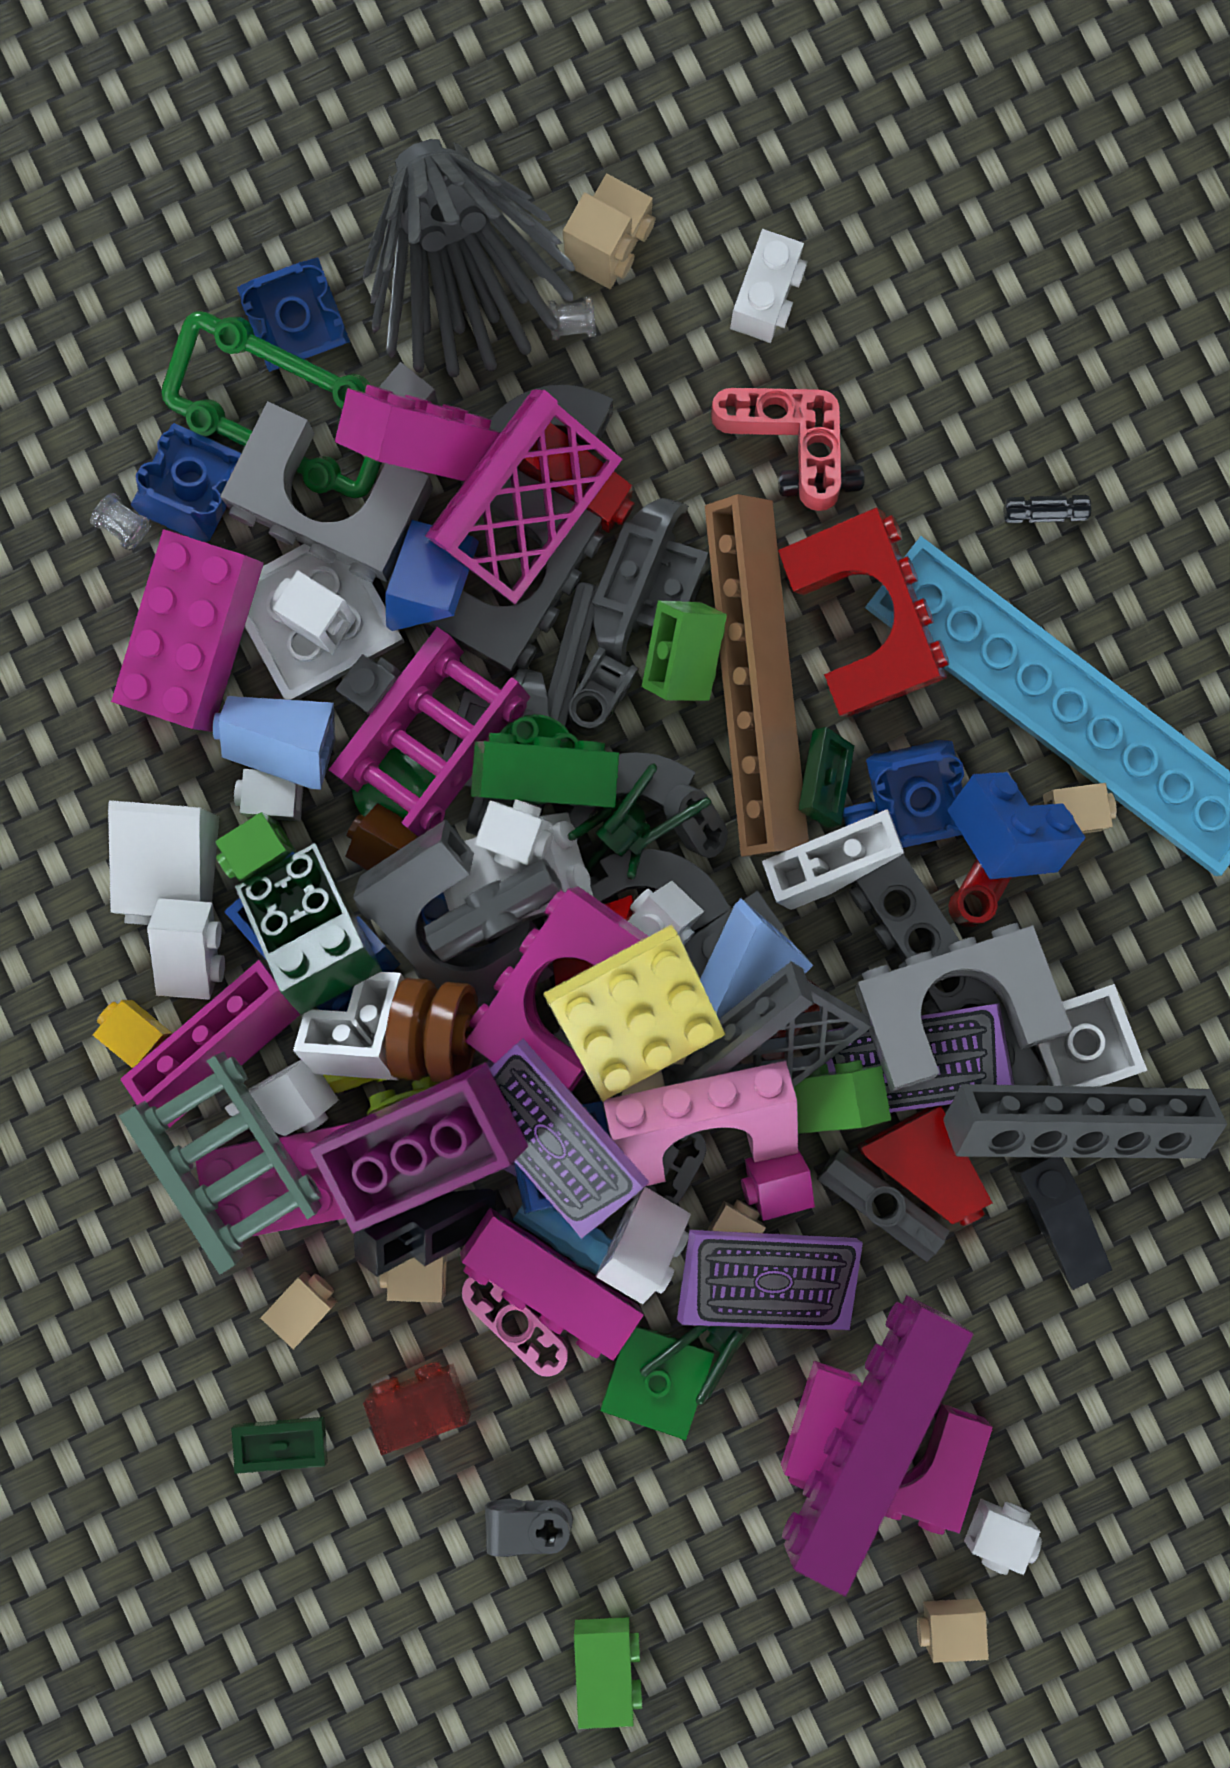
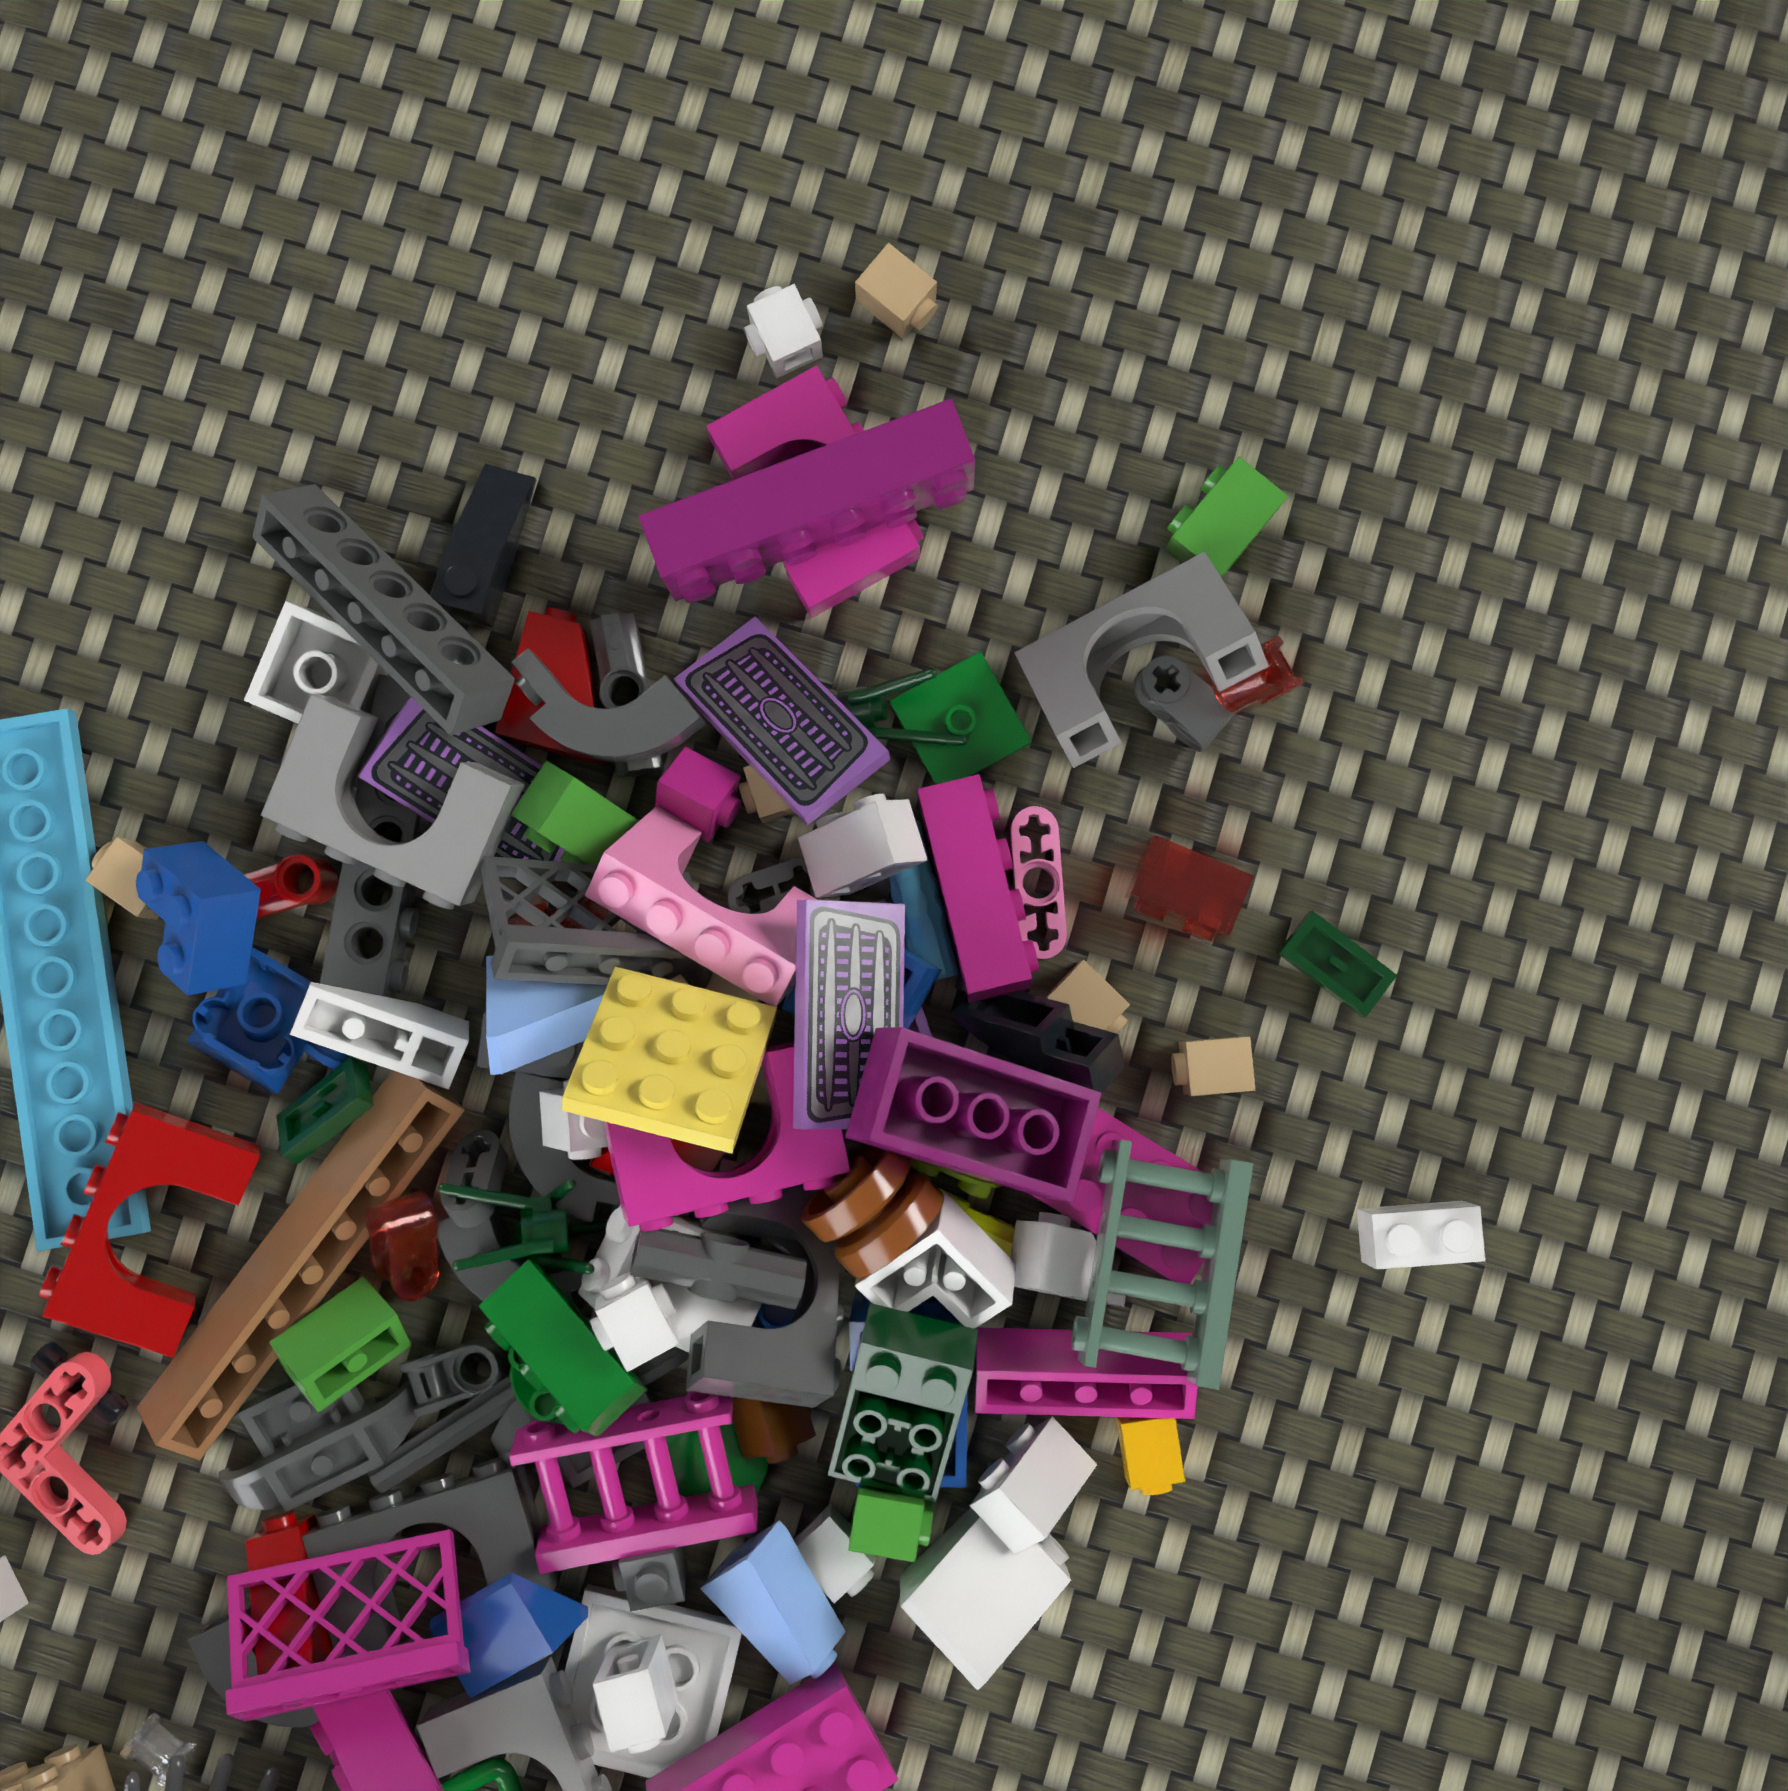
camera: 140 degrees left, 0 degrees up
none -> clear red piece [365,1190,440,1302]
none -> dark grey arch [512,648,706,762]
none -> light grey arch [1014,551,1269,768]
none -> clear red piece [1211,636,1305,713]
none -> white brick [1357,1201,1485,1269]

